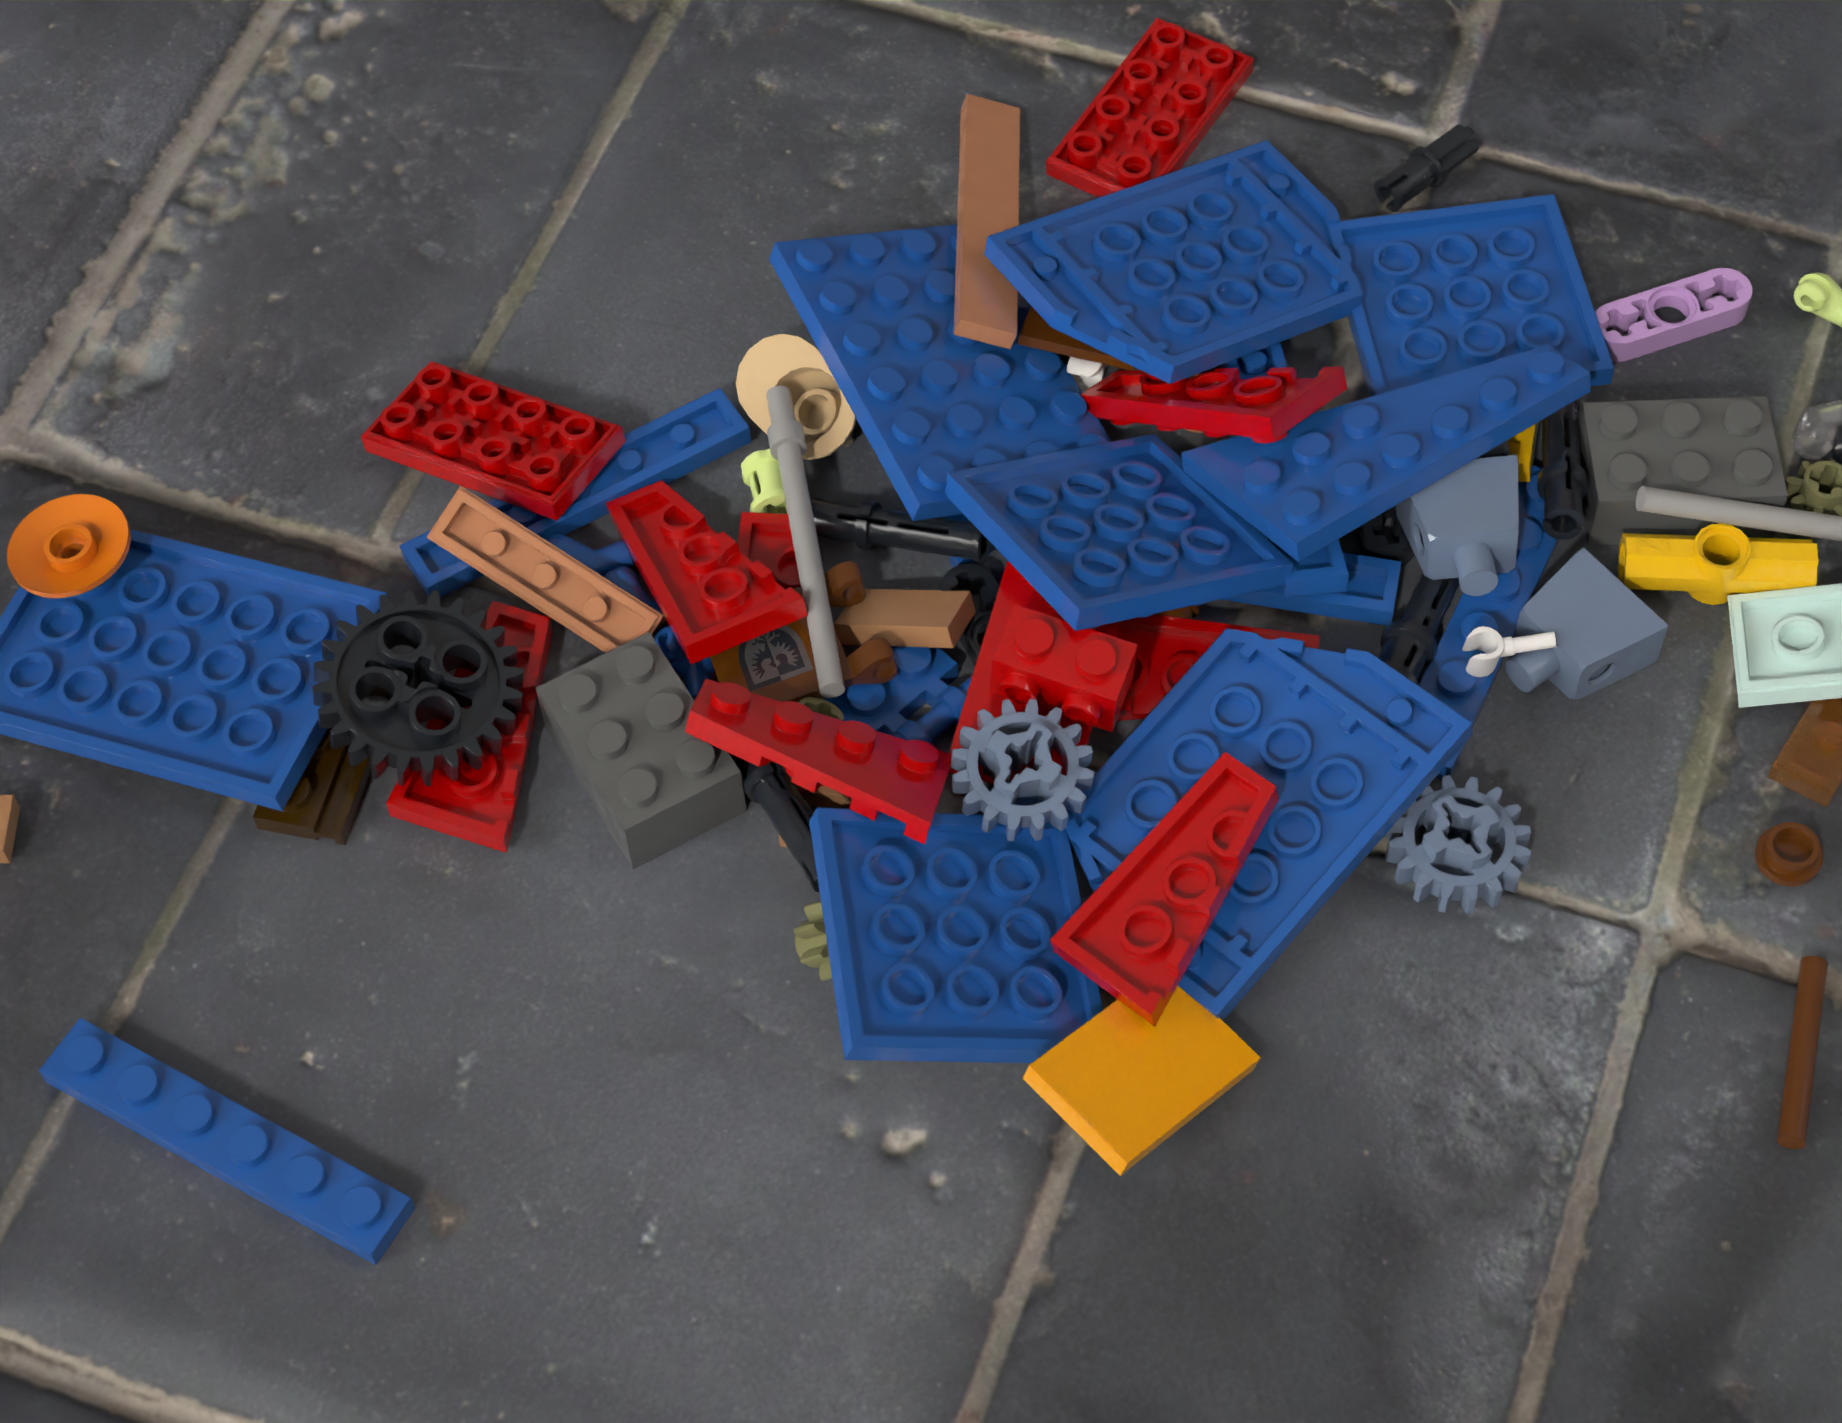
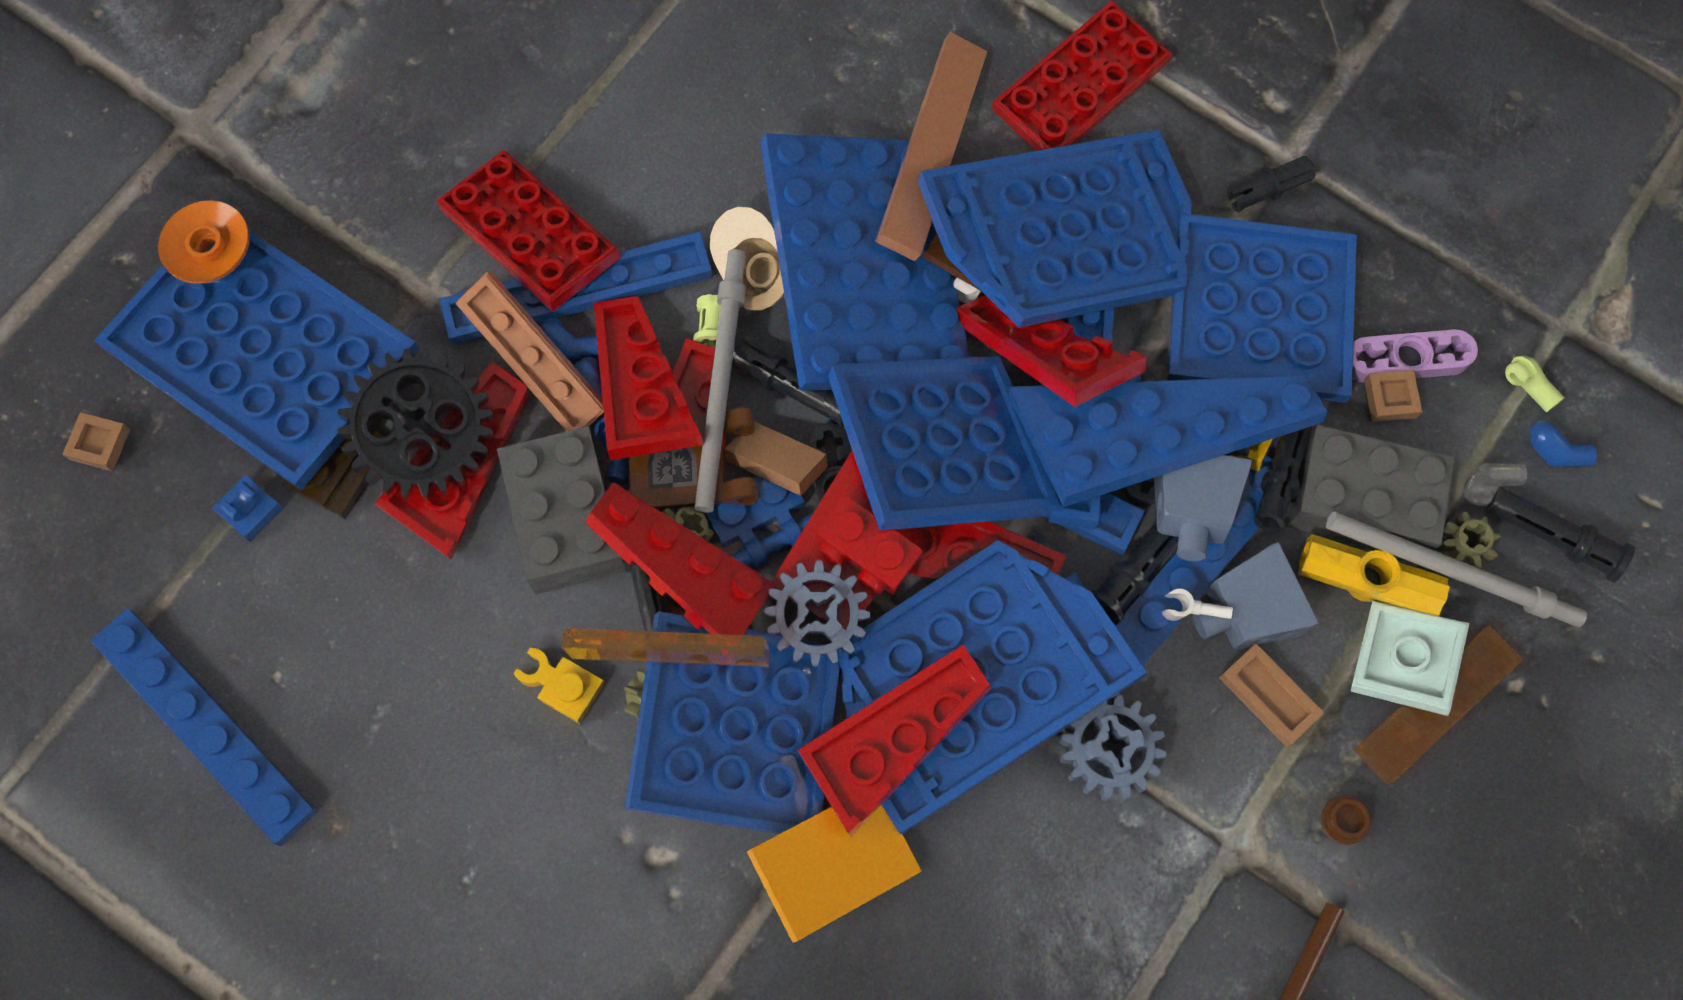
camera: 10 degrees right, 15 degrees up
none -> blue tile [212,475,284,542]
none -> yellow plate [514,648,605,724]
none -> clear orange tile [562,628,770,667]
none -> medium nougat tile [1219,643,1324,748]
none -> medium nougat plate [1364,370,1422,422]

